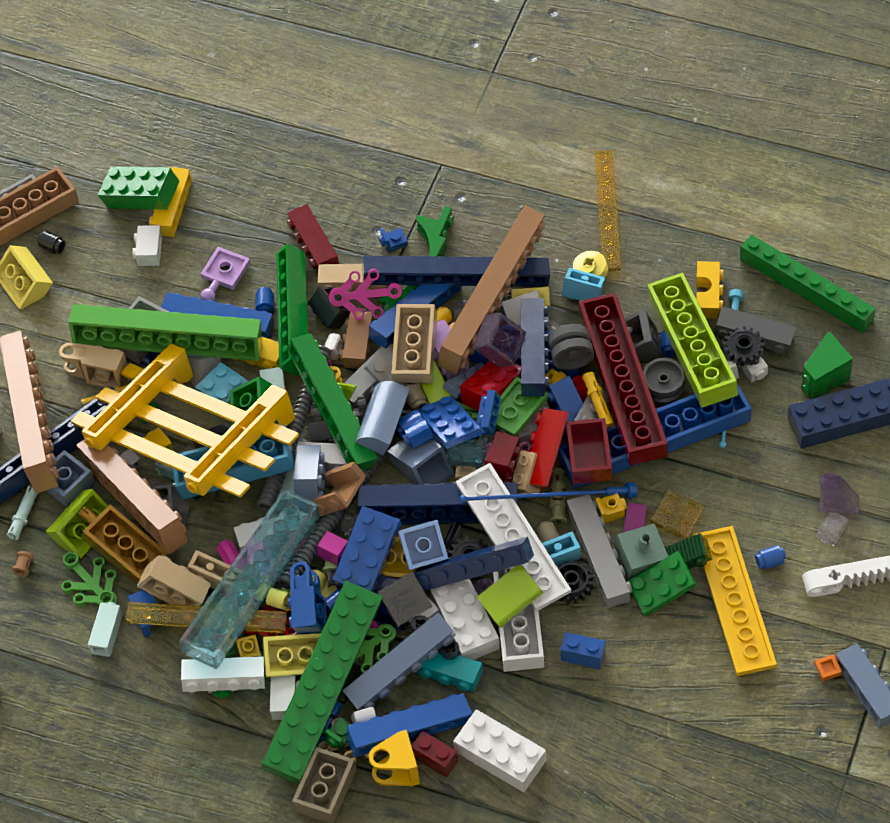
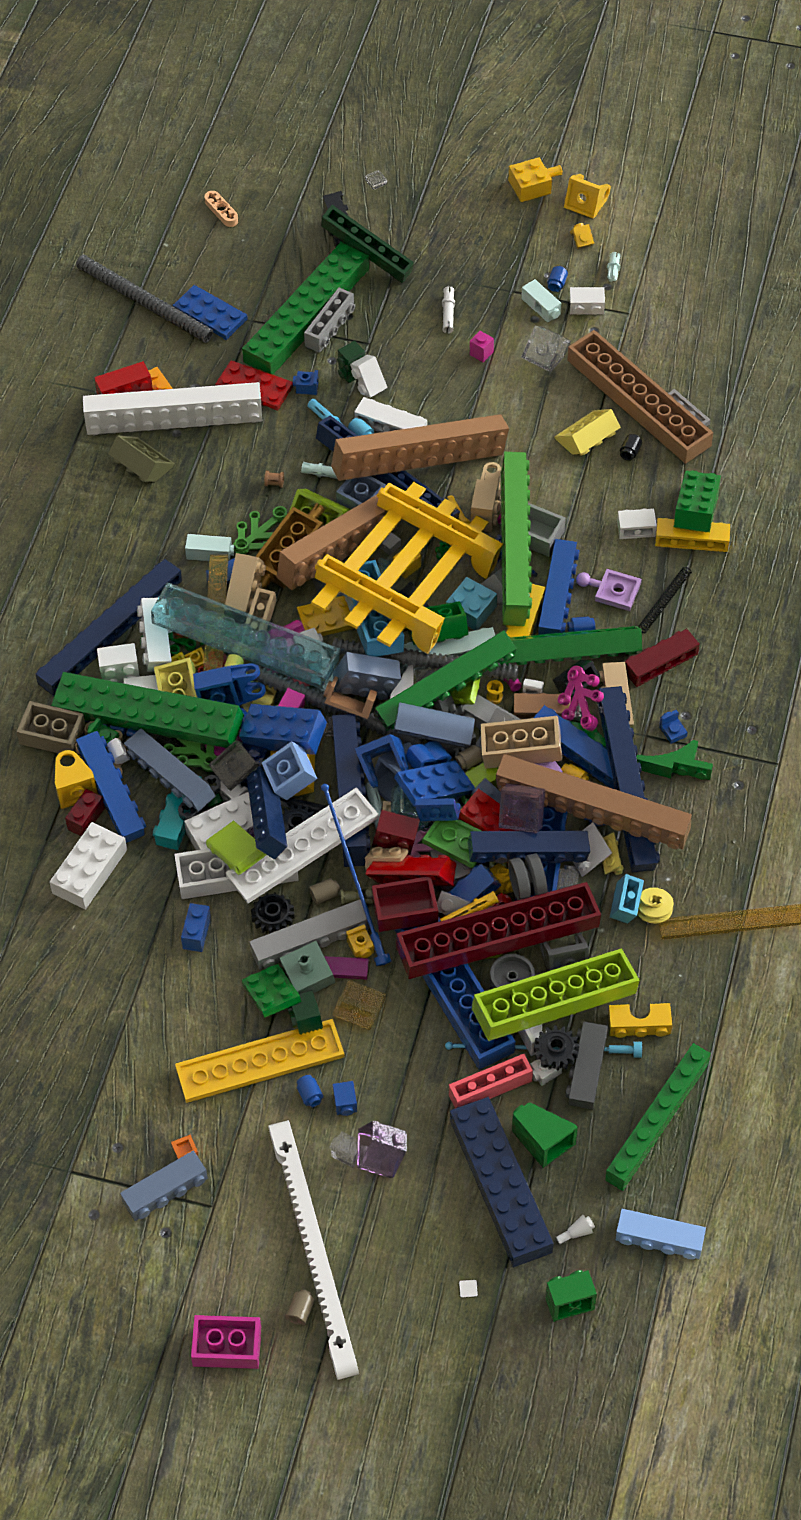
camera: 80 degrees right, 0 degrees up
medium azure brick [542,532,581,568] -> none
none -> dark blue brick [36,559,182,696]
none -> white brick [97,643,140,683]
none -> yellow plate [297,596,354,636]
none -> blue brick [333,1081,357,1116]
none -> blue hose [355,734,410,788]
none -> coral brick [449,1054,533,1108]
none -> black piece [638,567,692,633]

